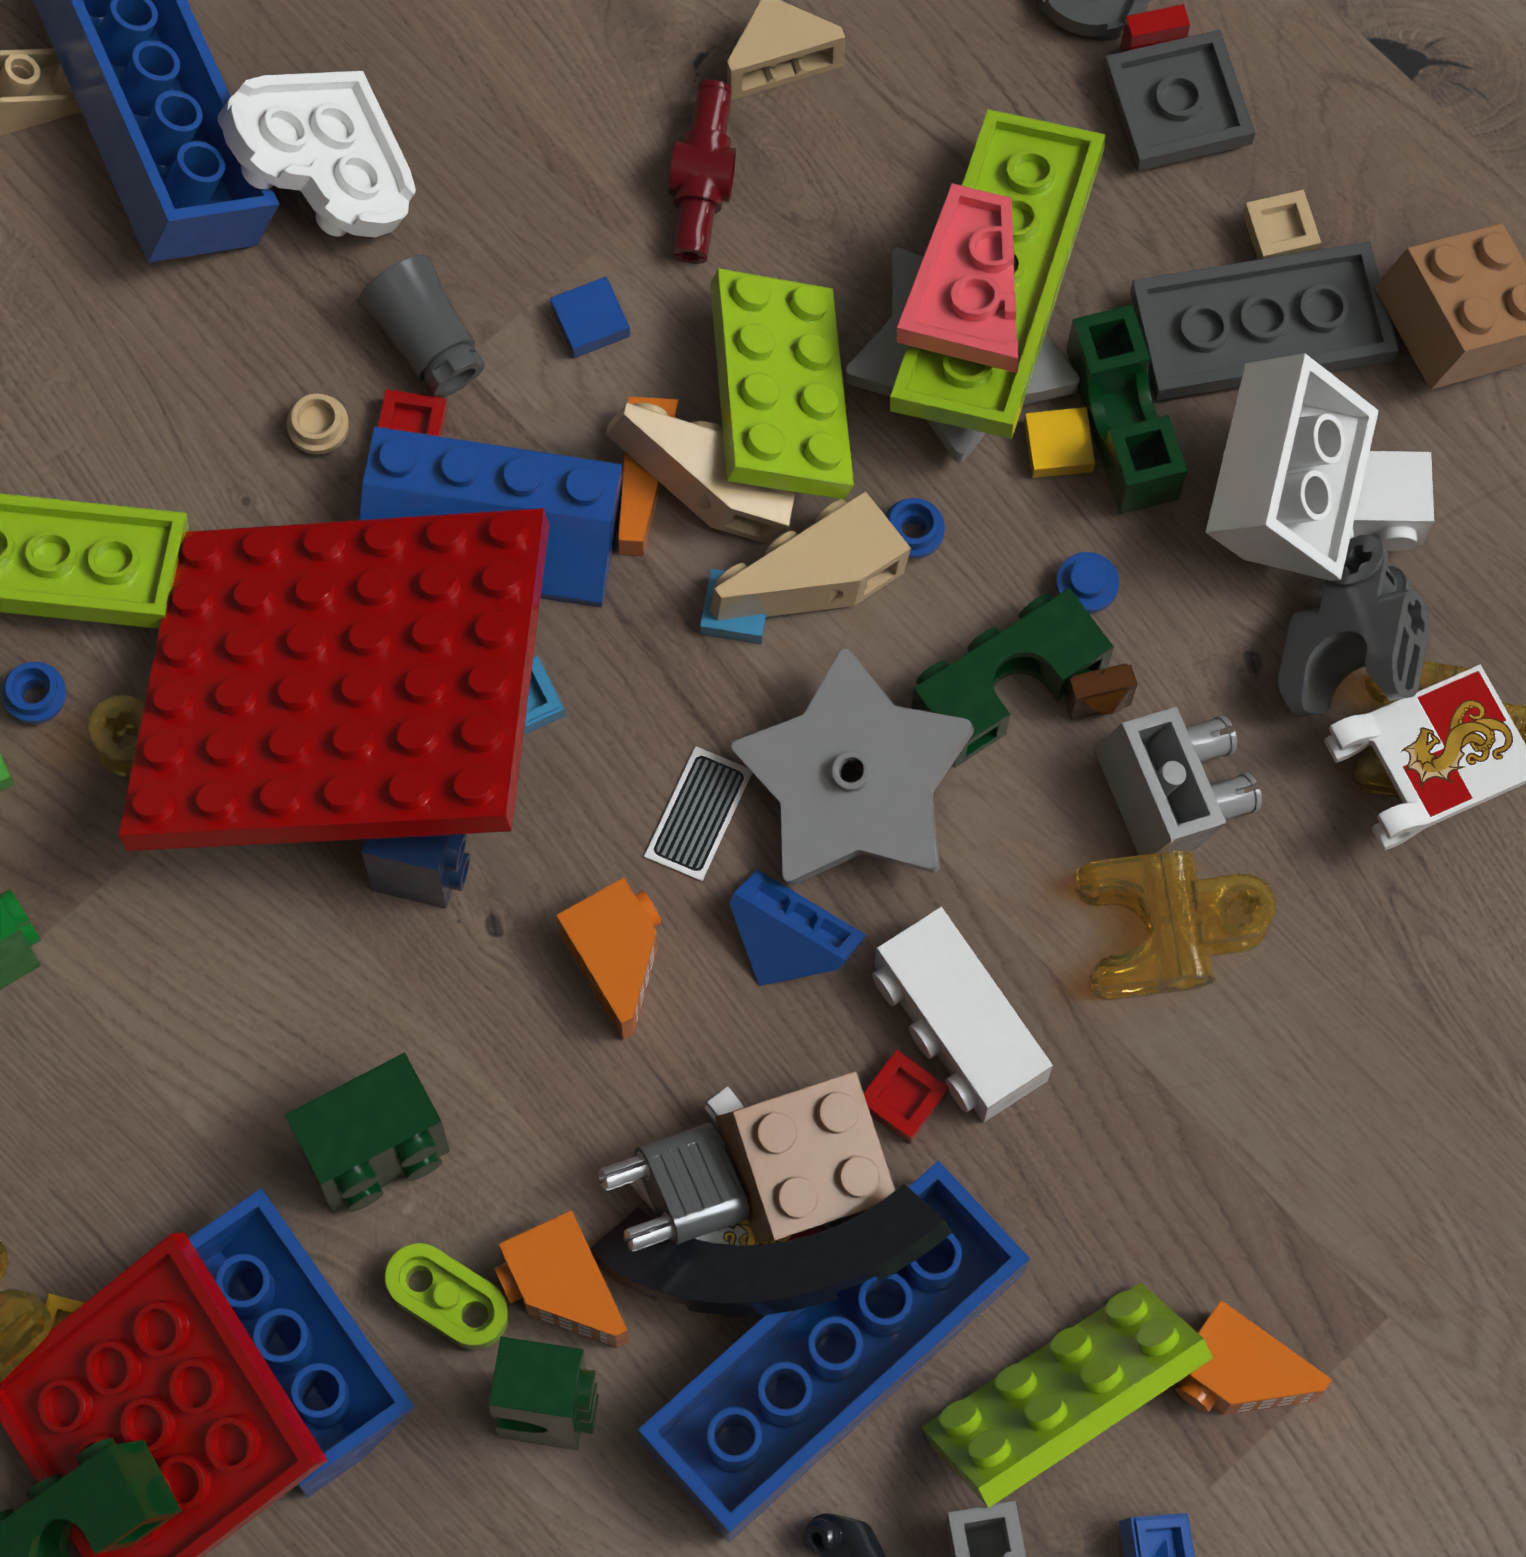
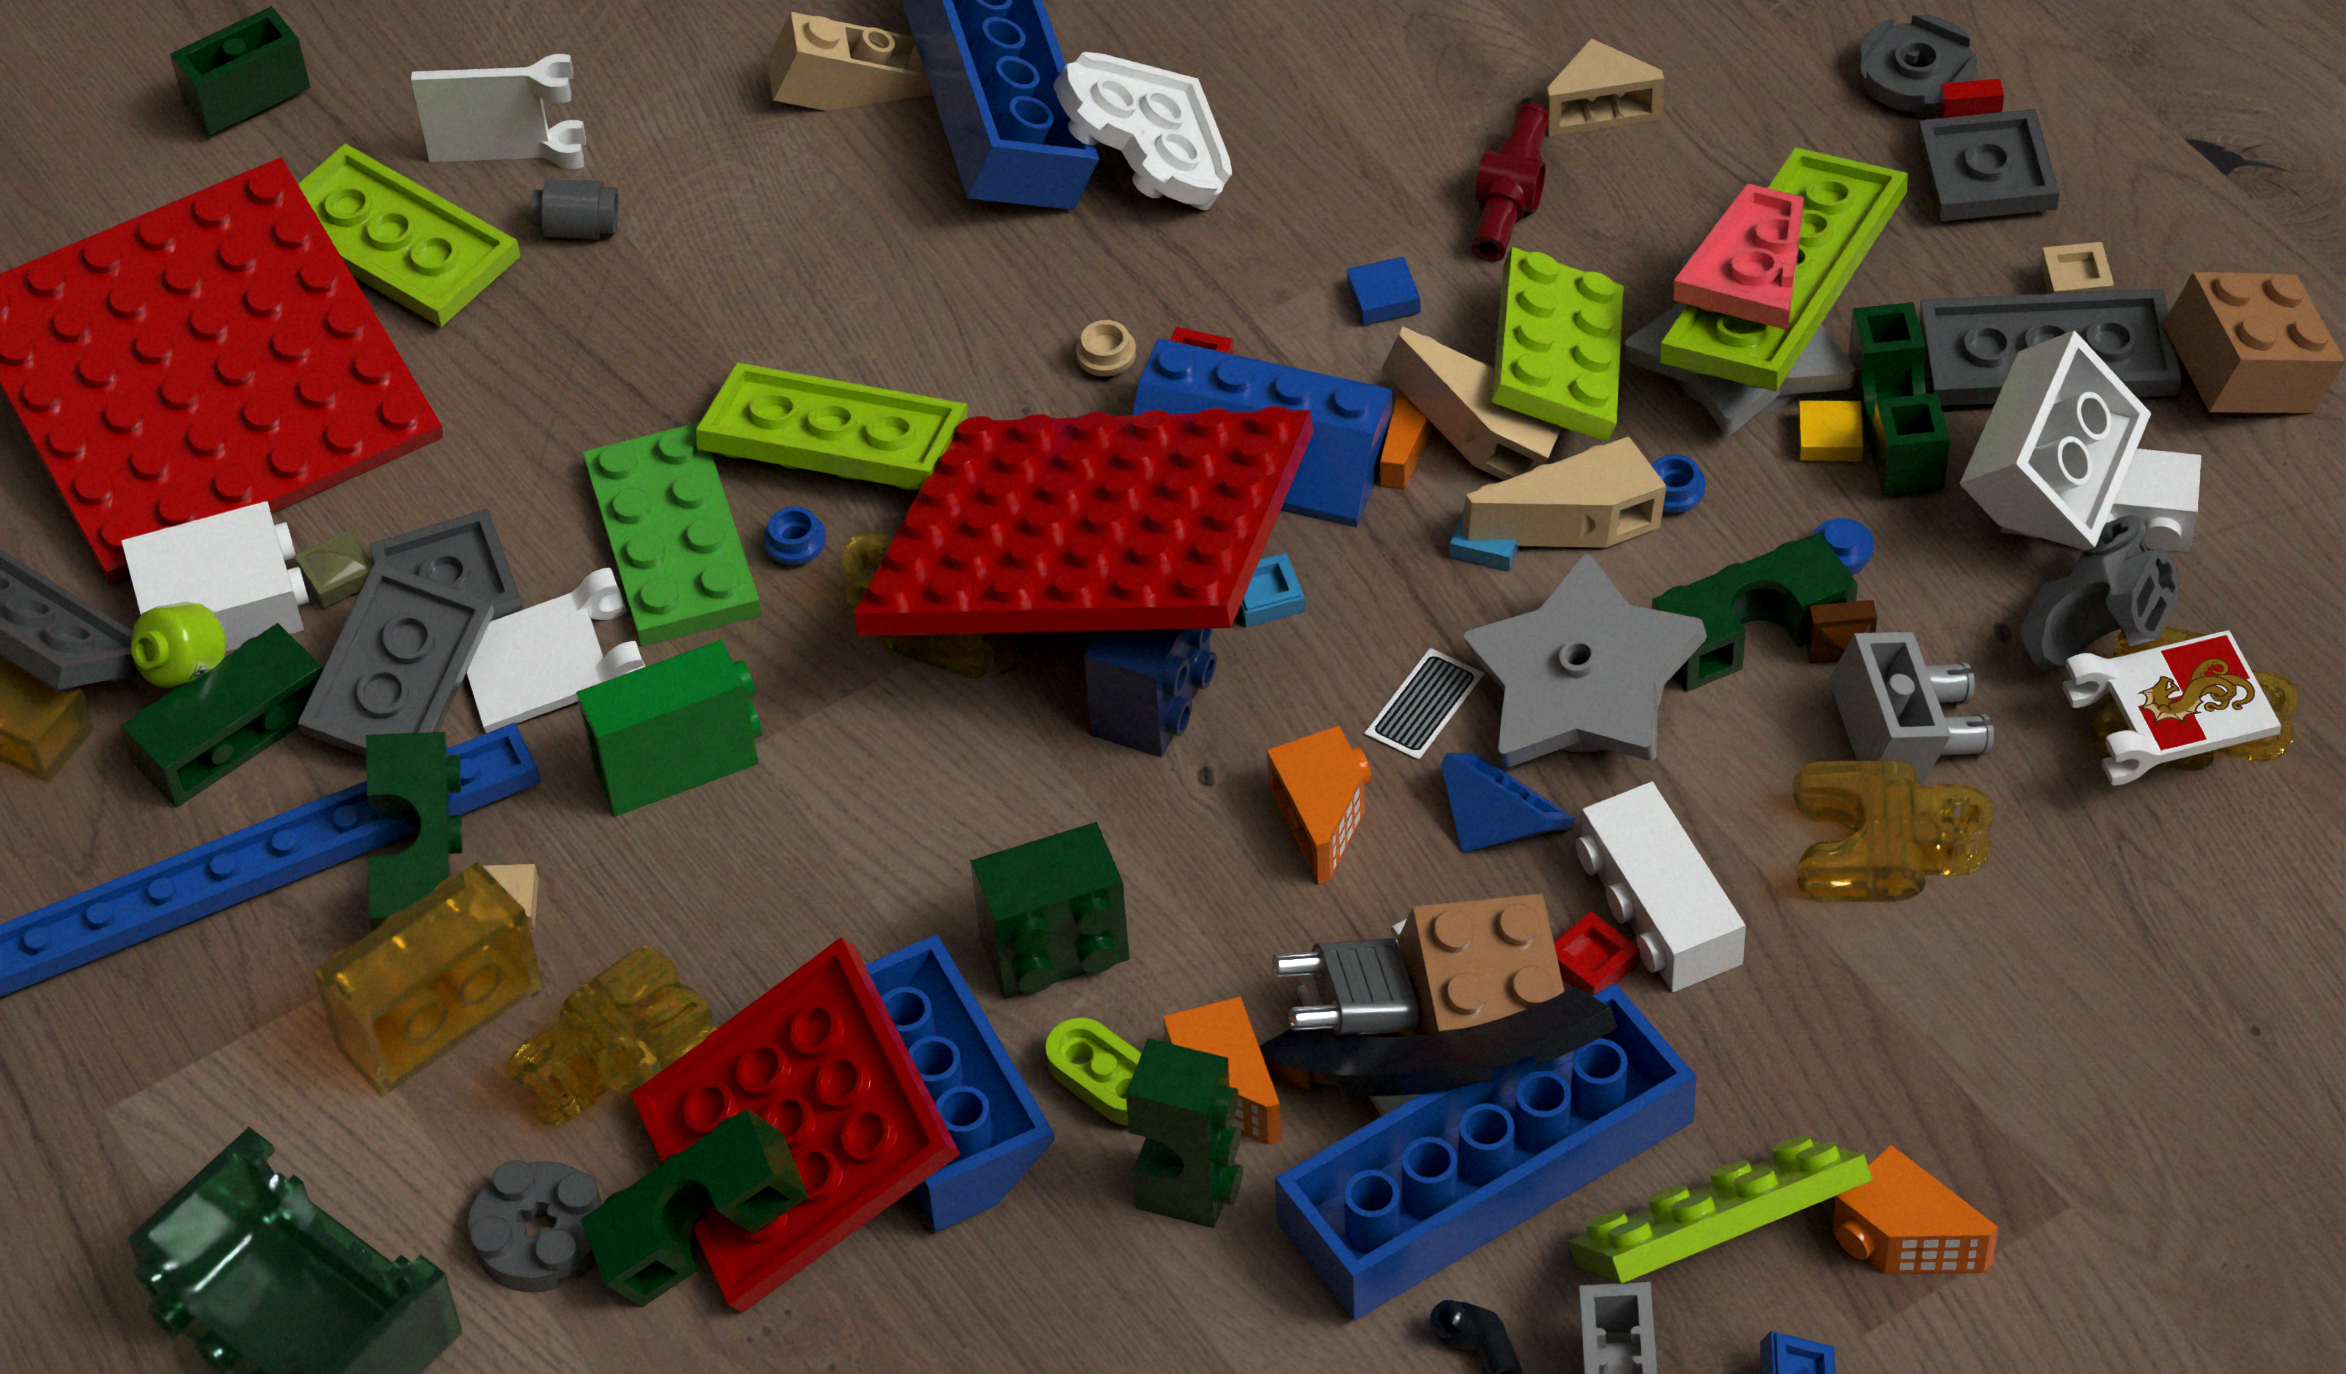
camera: 15 degrees right, 20 degrees down
dark grey plant [358,255,485,397] -> none

